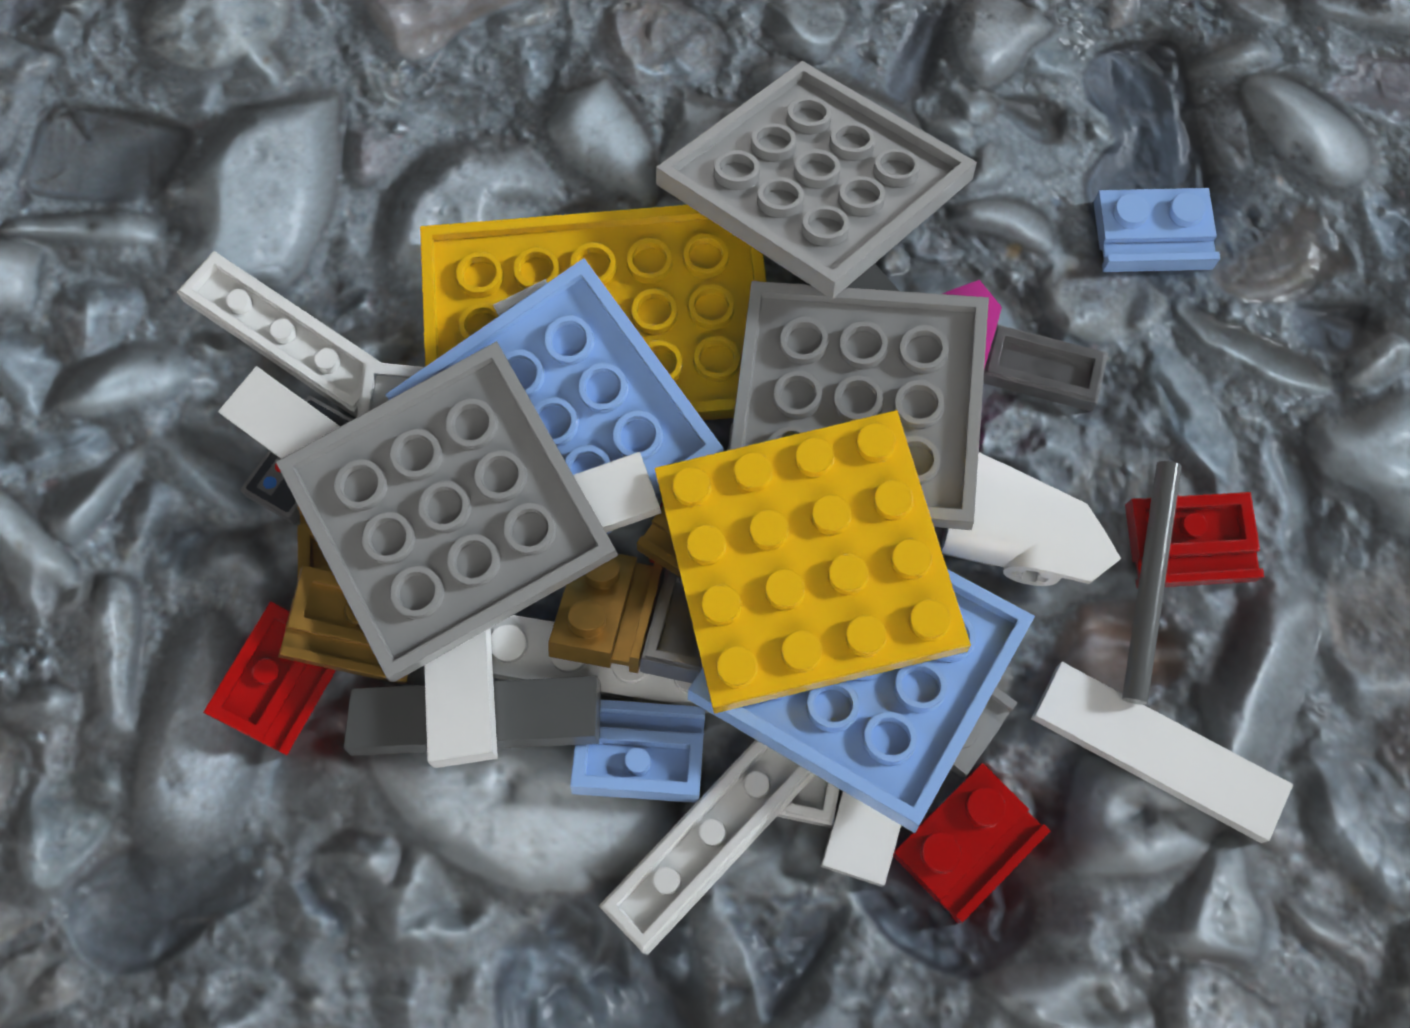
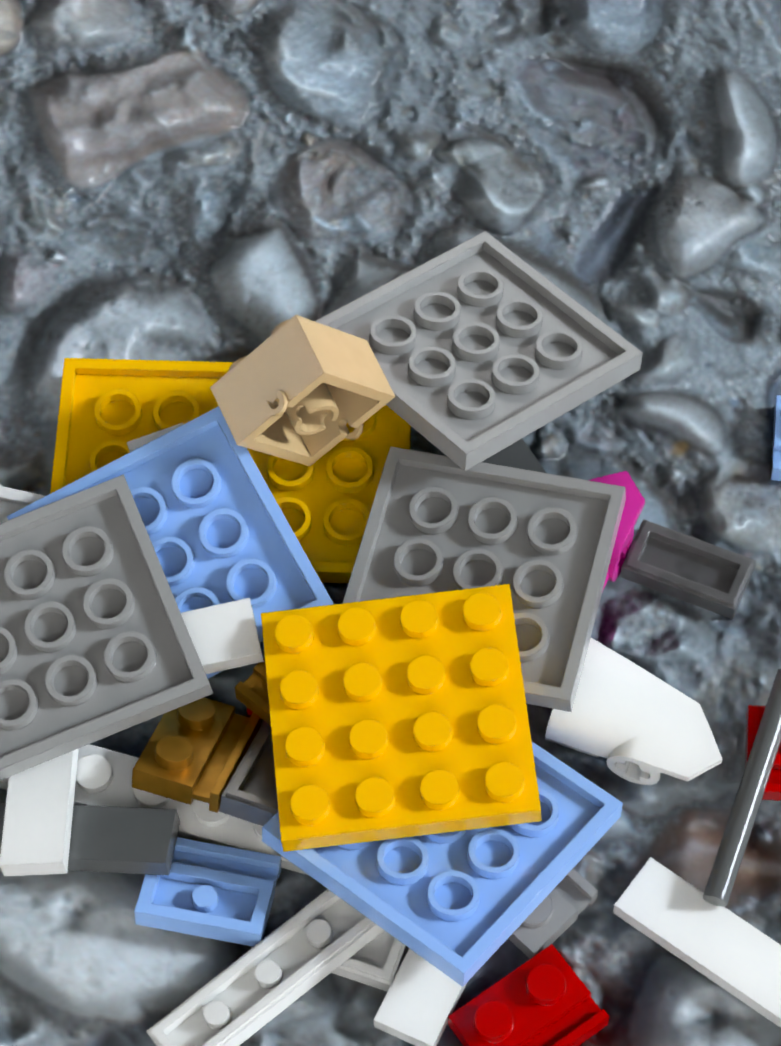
camera: 10 degrees right, 10 degrees down
none -> tan brick [210,315,395,466]

